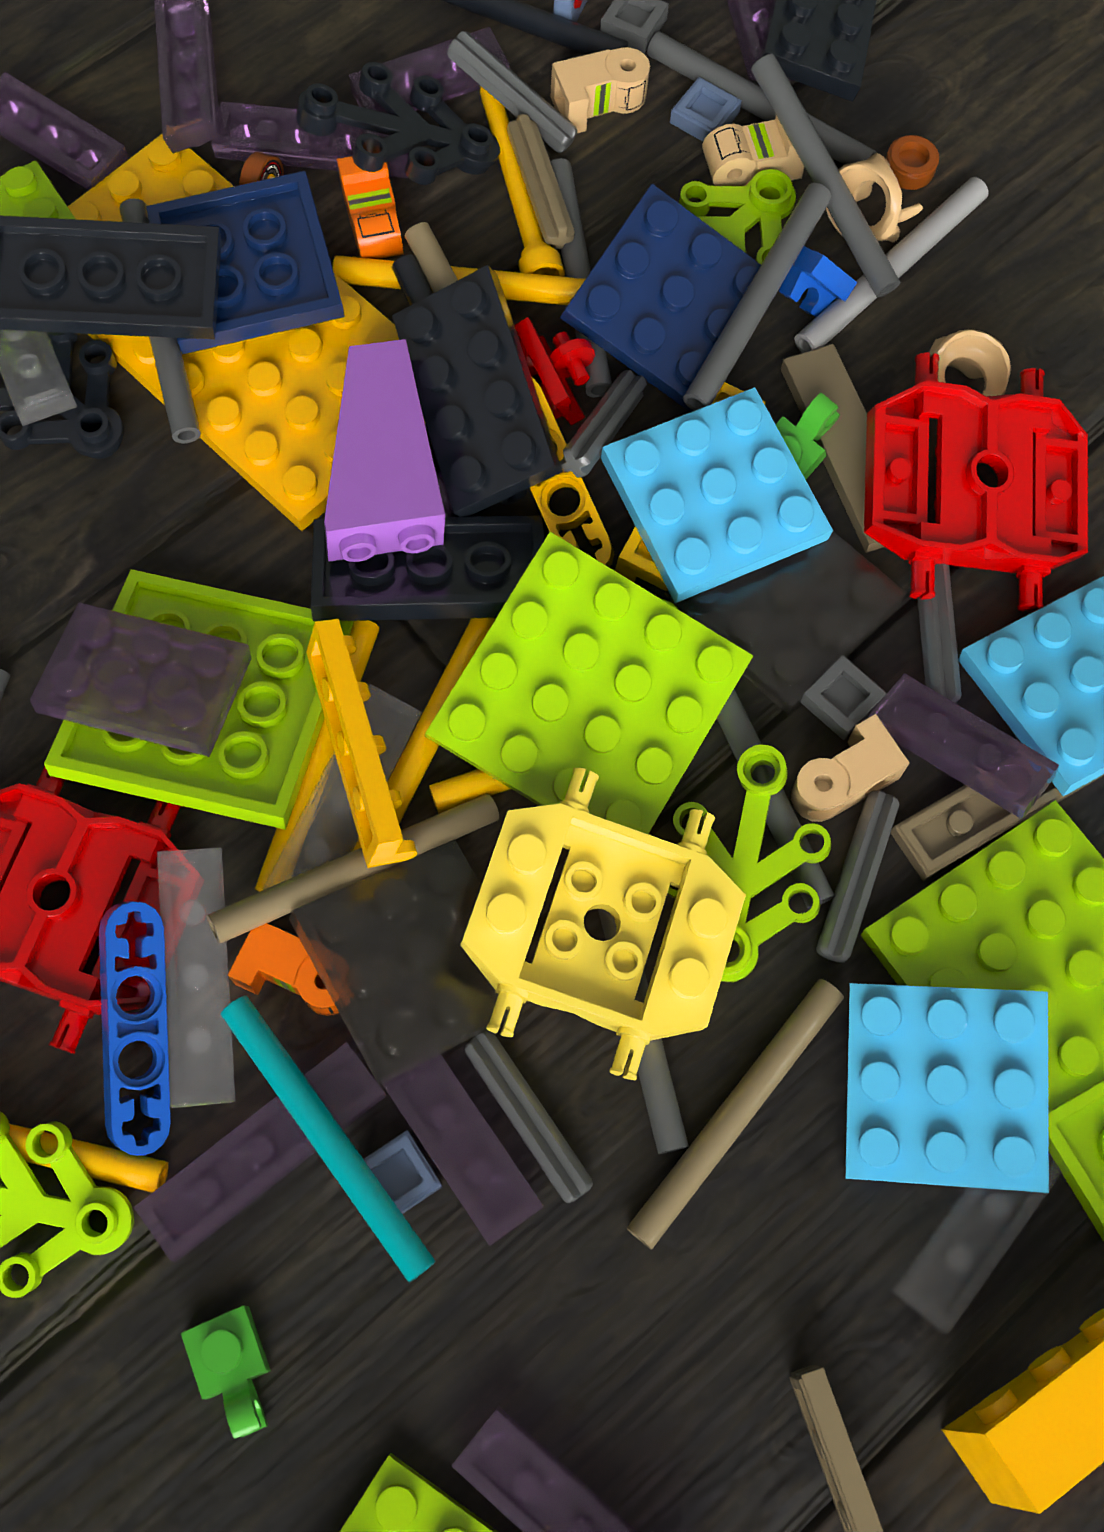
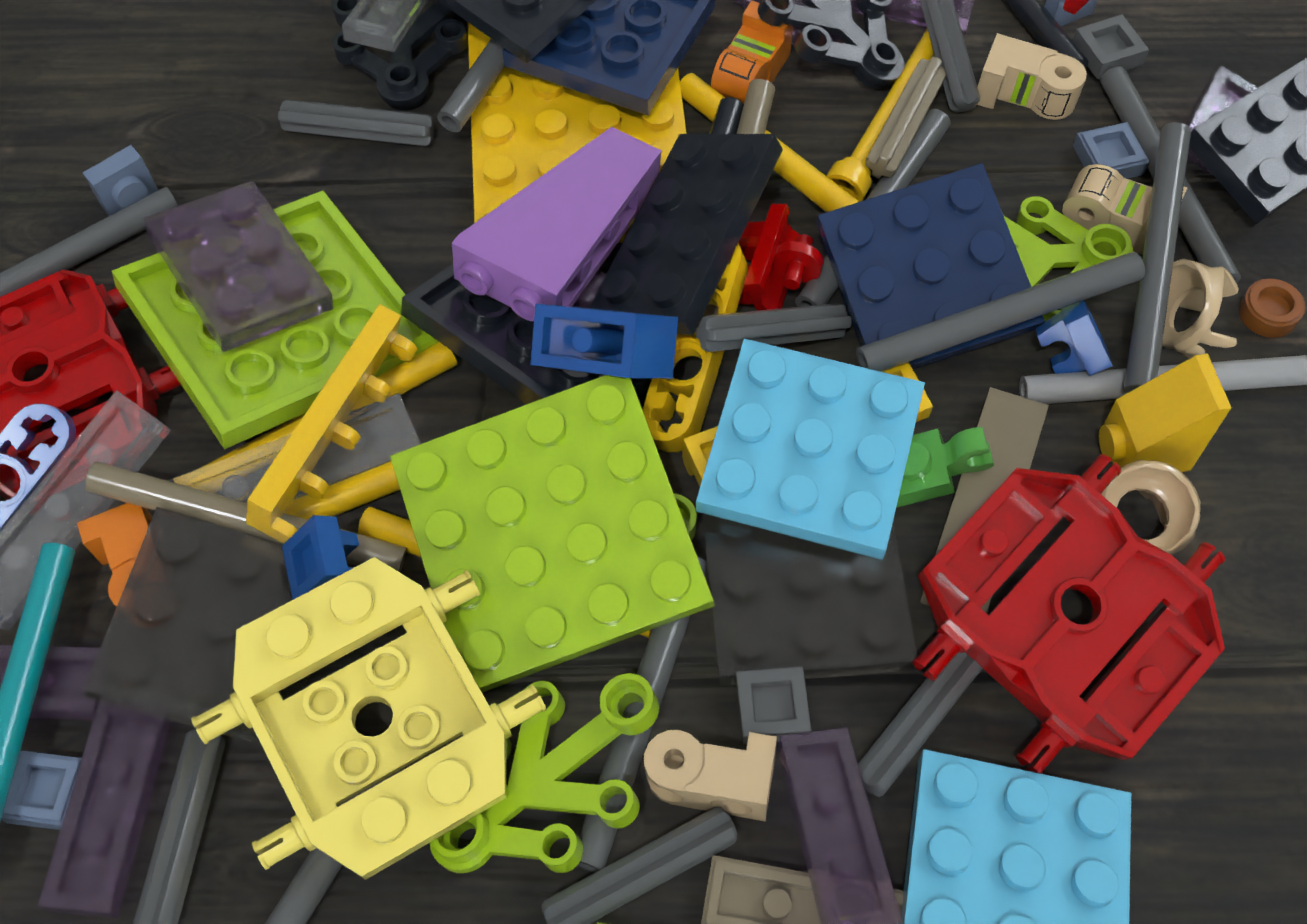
camera: 45 degrees right, 10 degrees down
none -> dark grey axle [278,99,435,147]
none -> blue tile [282,515,359,600]
none -> blue slope [530,304,678,379]
none -> yellow slope [1099,353,1232,472]

